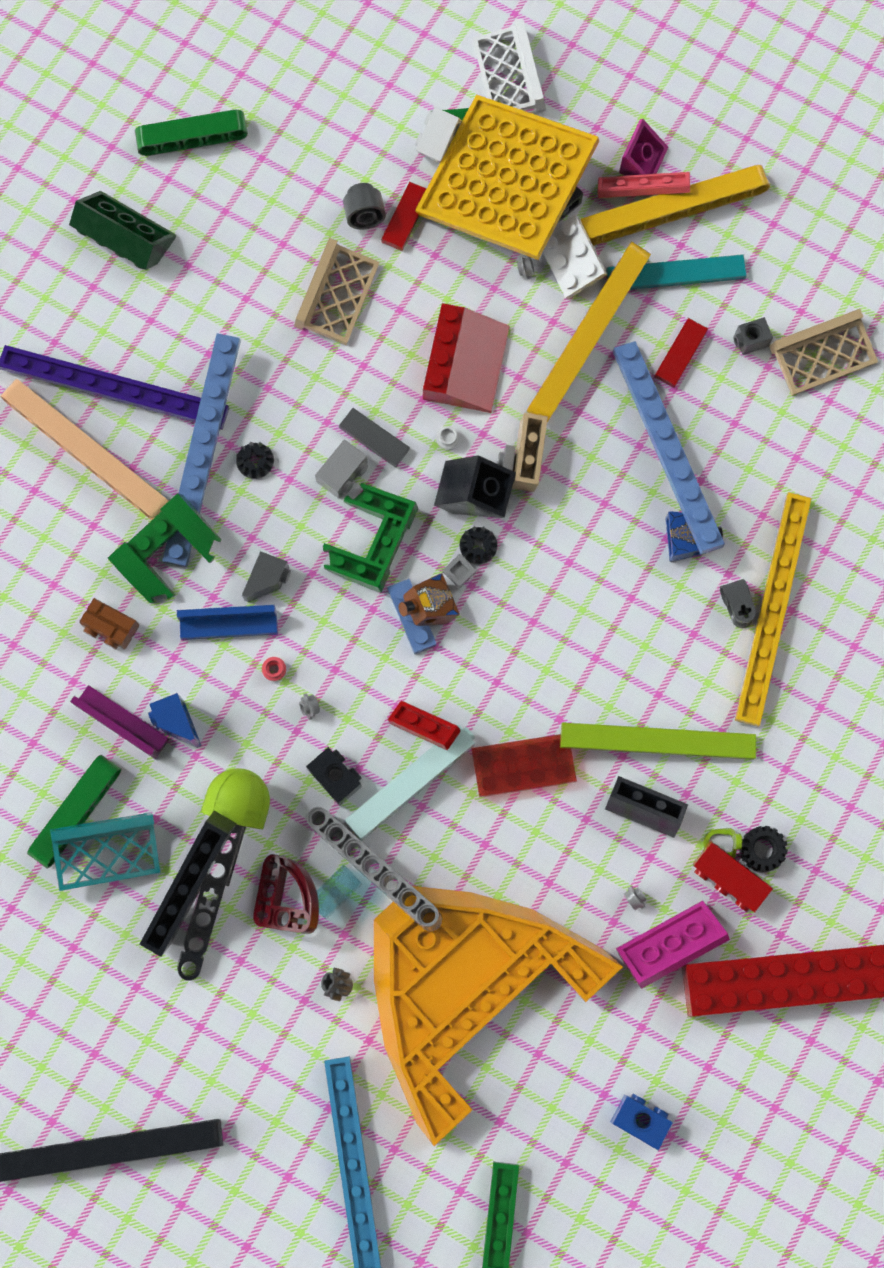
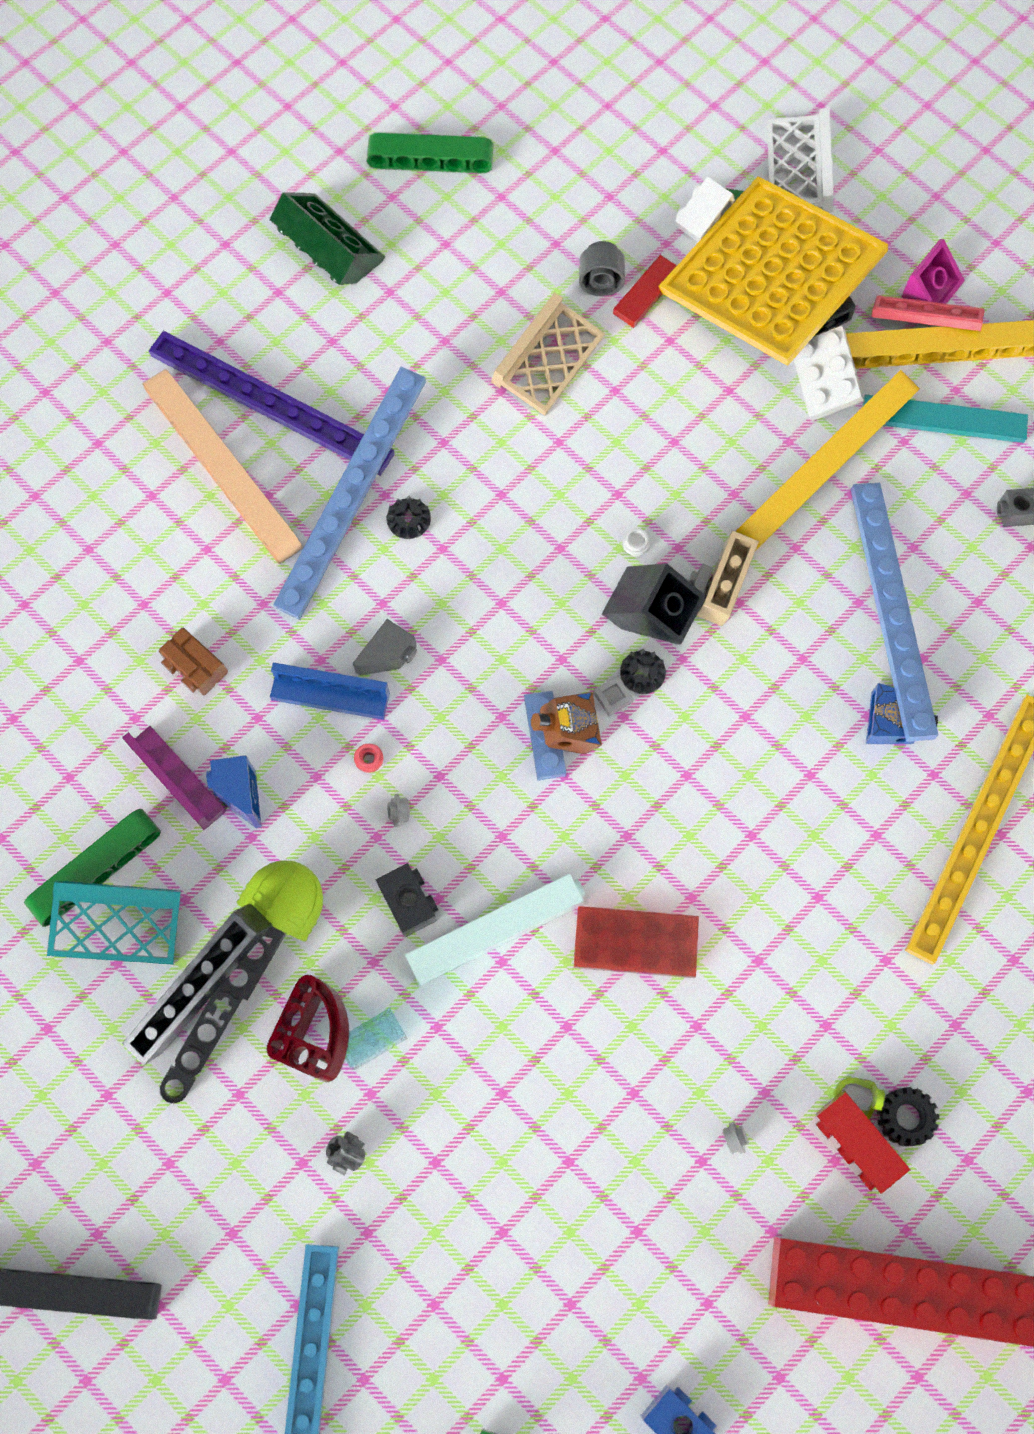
camera: 15 degrees right, 5 degrees down
green wedge [108,493,222,604] -> none
light grey beam [307,807,442,932] -> none
light grey brick [315,439,368,499] -> none
green wedge [323,483,419,593] -> none
dark grey tile [339,408,410,468] -> none
light orange piece [374,886,623,1146] -> none
red plate [387,700,461,750] -> none
slope [423,303,510,413] -> none
light grey plate [517,256,535,279] -> none
lime tile [560,722,756,760] -> none
black brick [605,776,688,838] -> none
dark pink plate [616,901,730,989] -> none
red tile [654,318,708,388] -> none
dark grey piece [720,579,756,628] -> none

